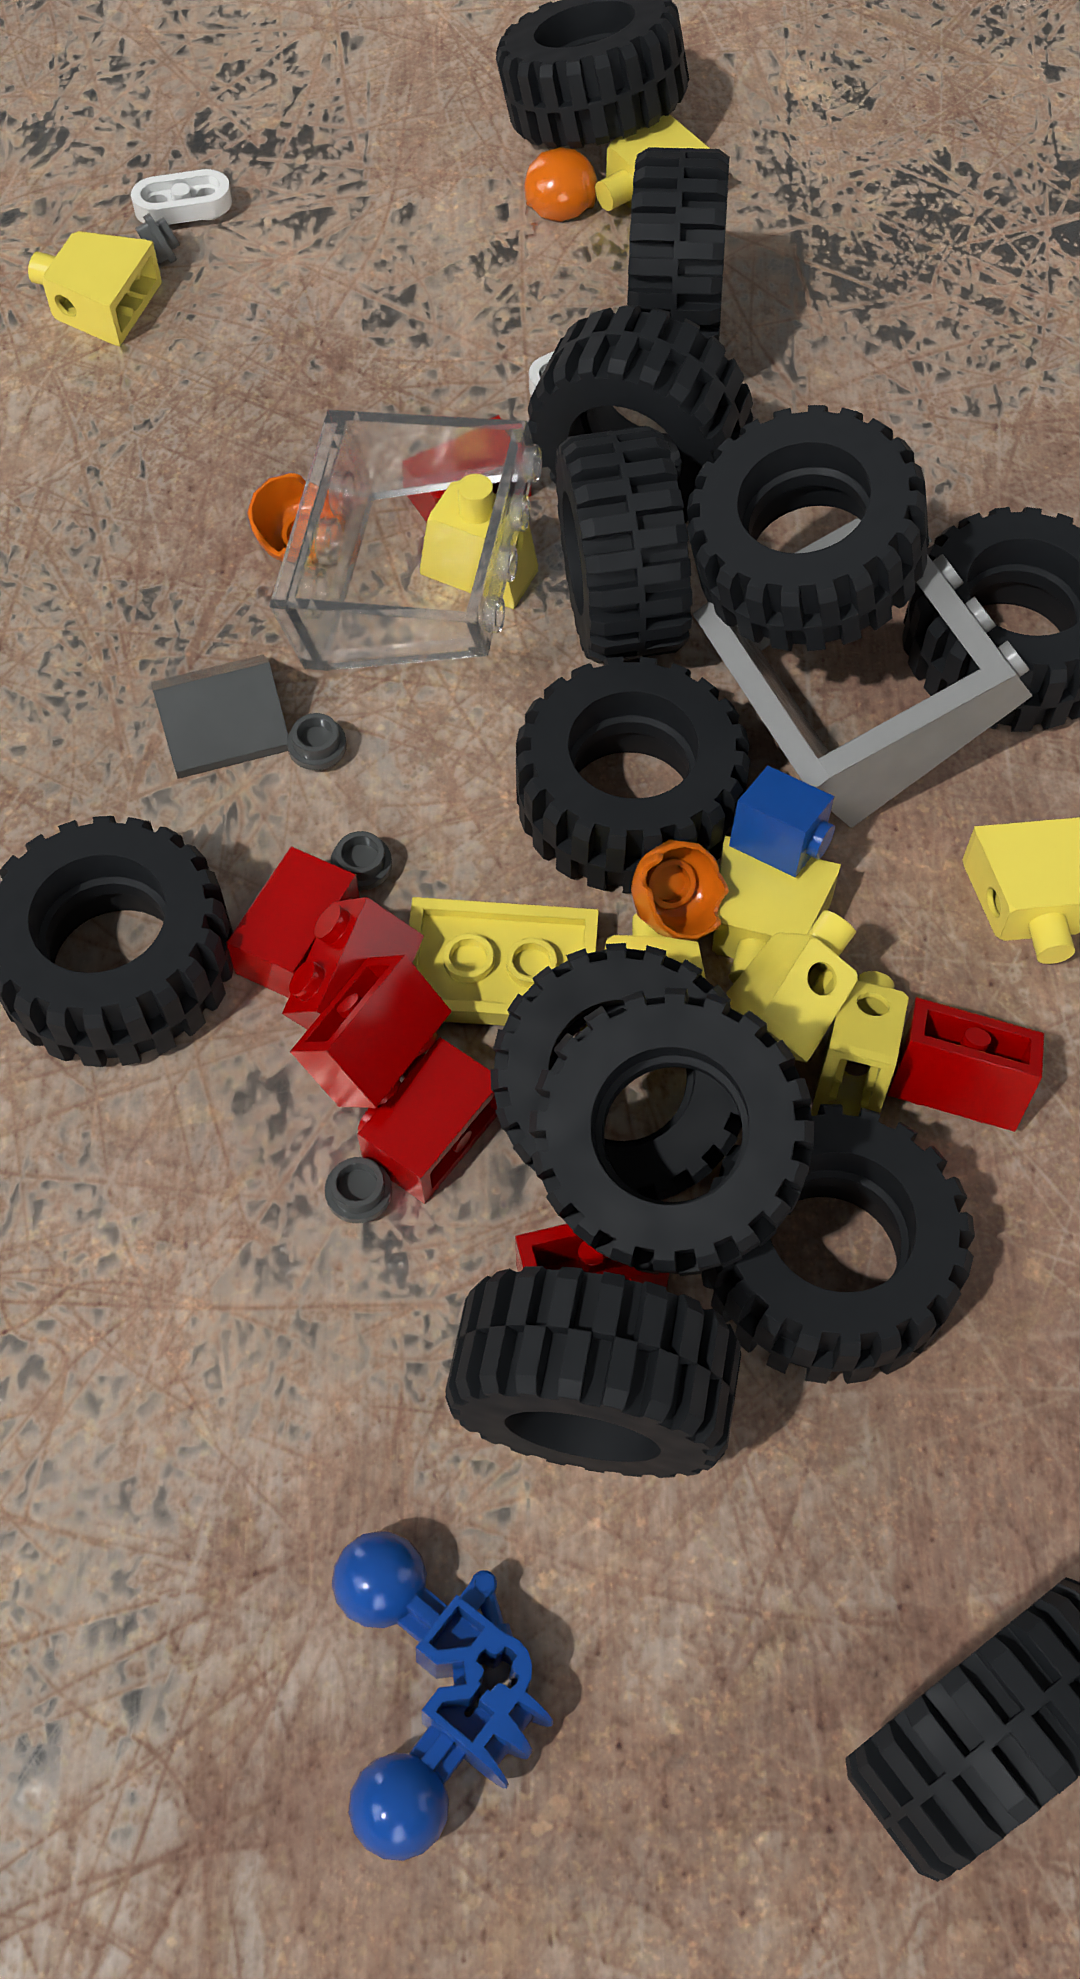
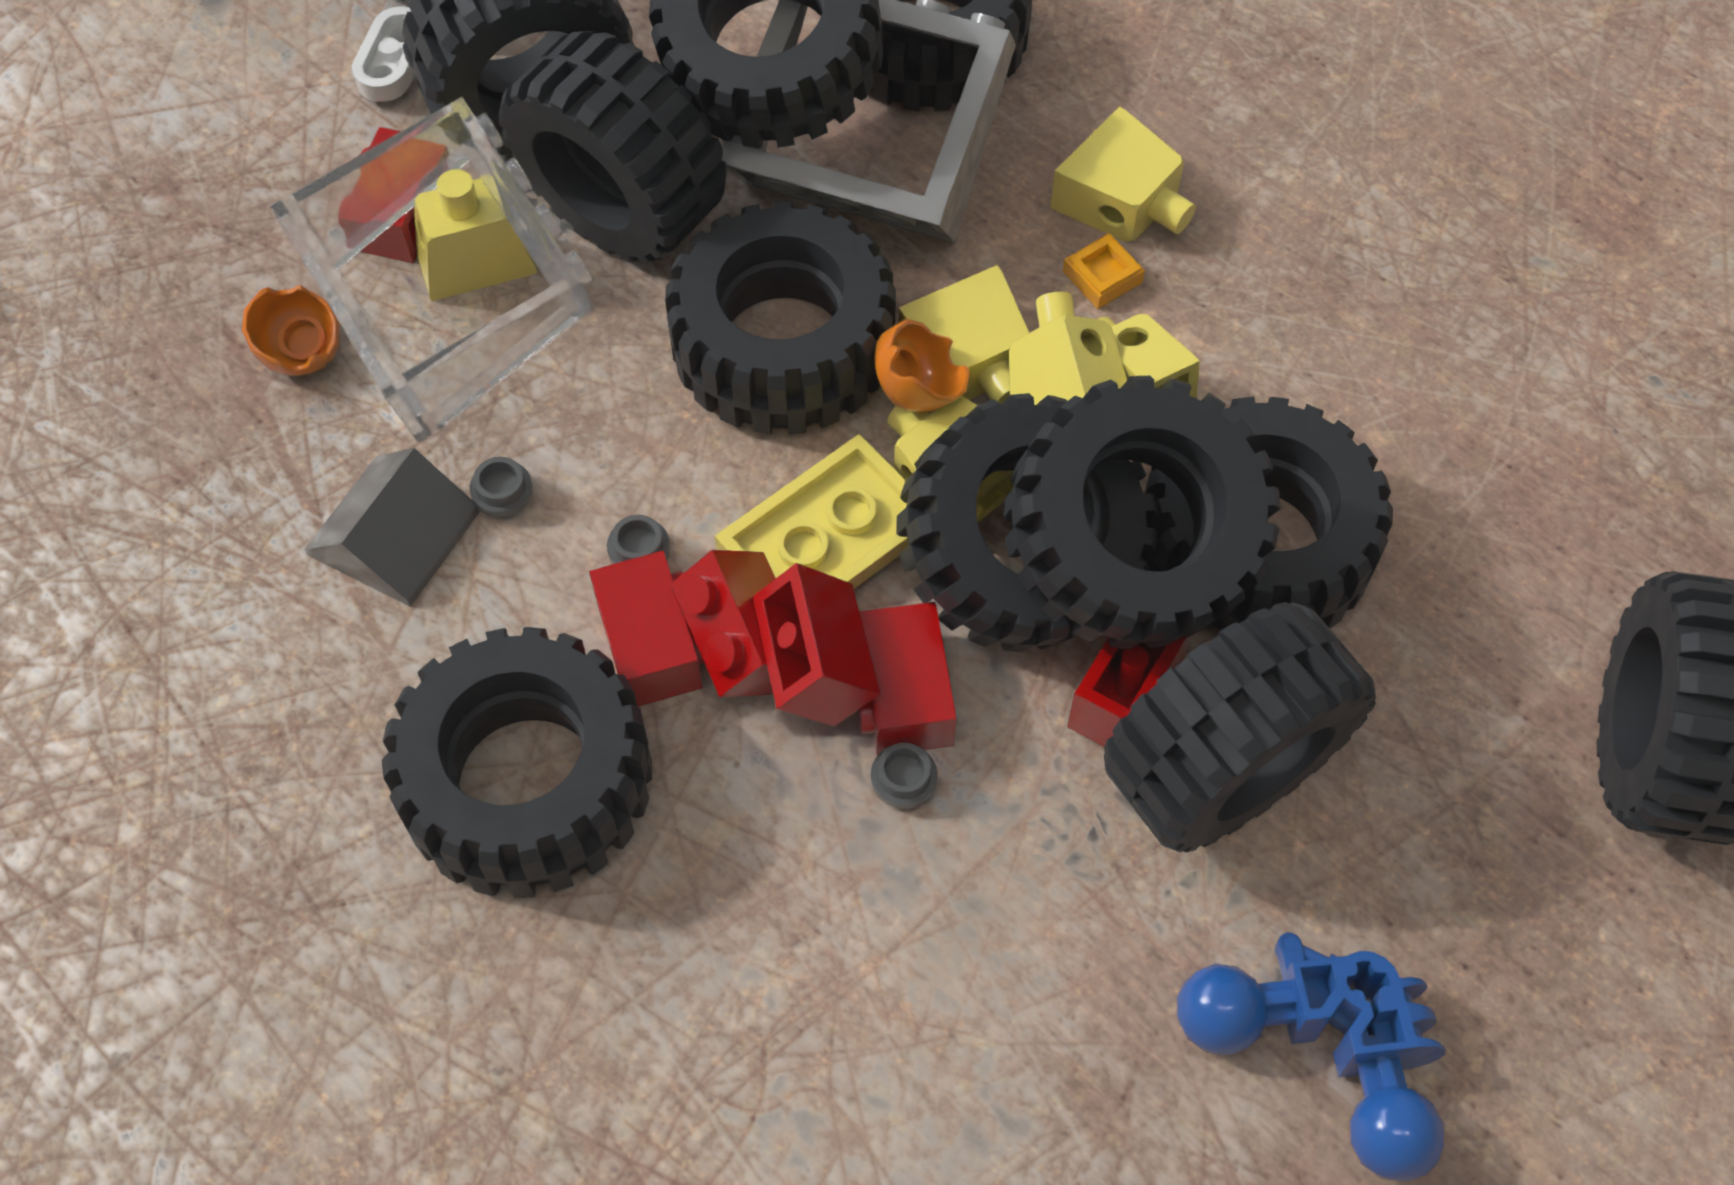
camera: 45 degrees left, 0 degrees up
blue brick [729,765,835,877] -> none
red brick [887,997,1044,1132] -> none
none -> light orange tile [1062,233,1145,309]

